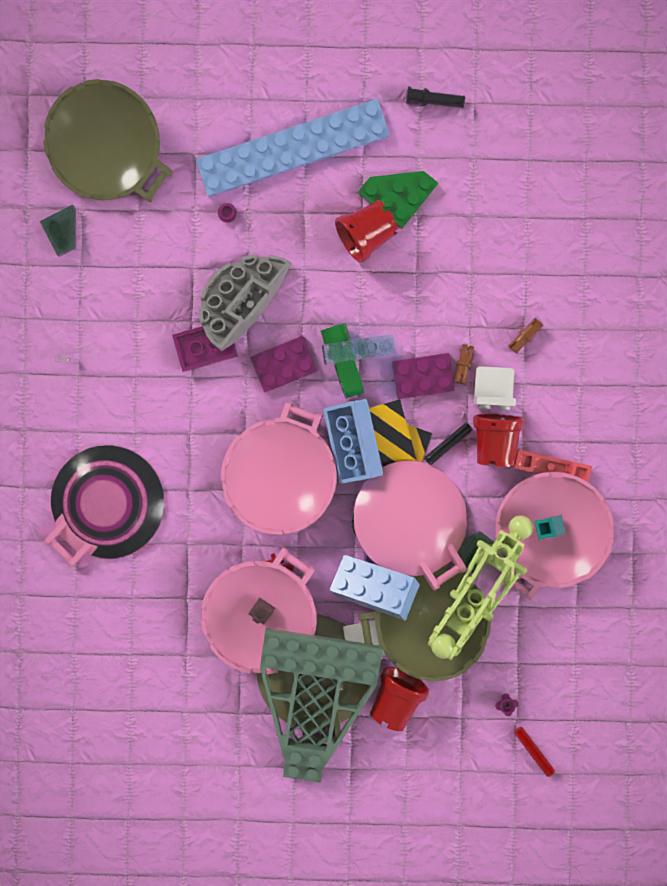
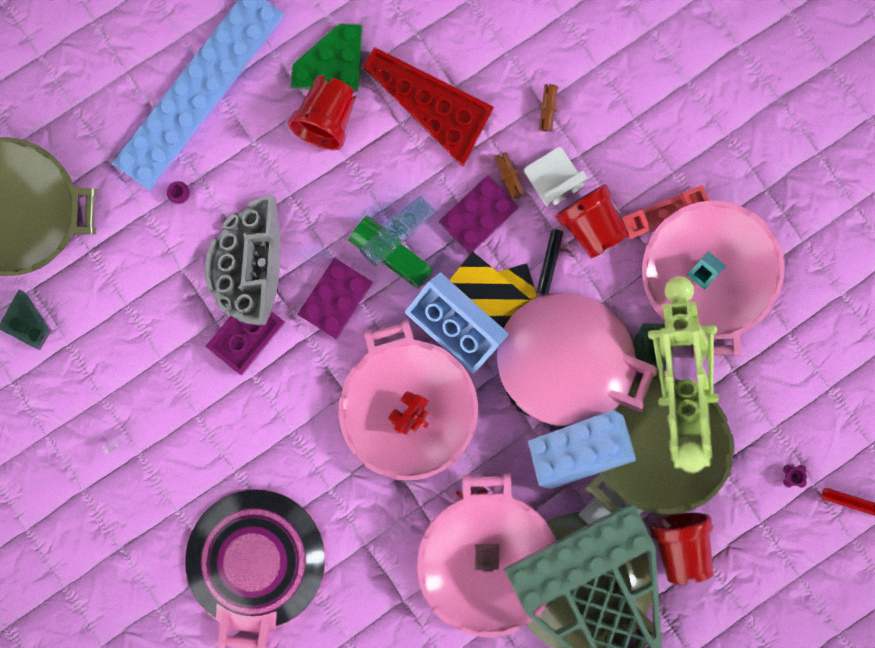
camera: 40 degrees left, 5 degrees down
none -> red wing [364,47,494,167]
none -> red hips [388,391,430,435]

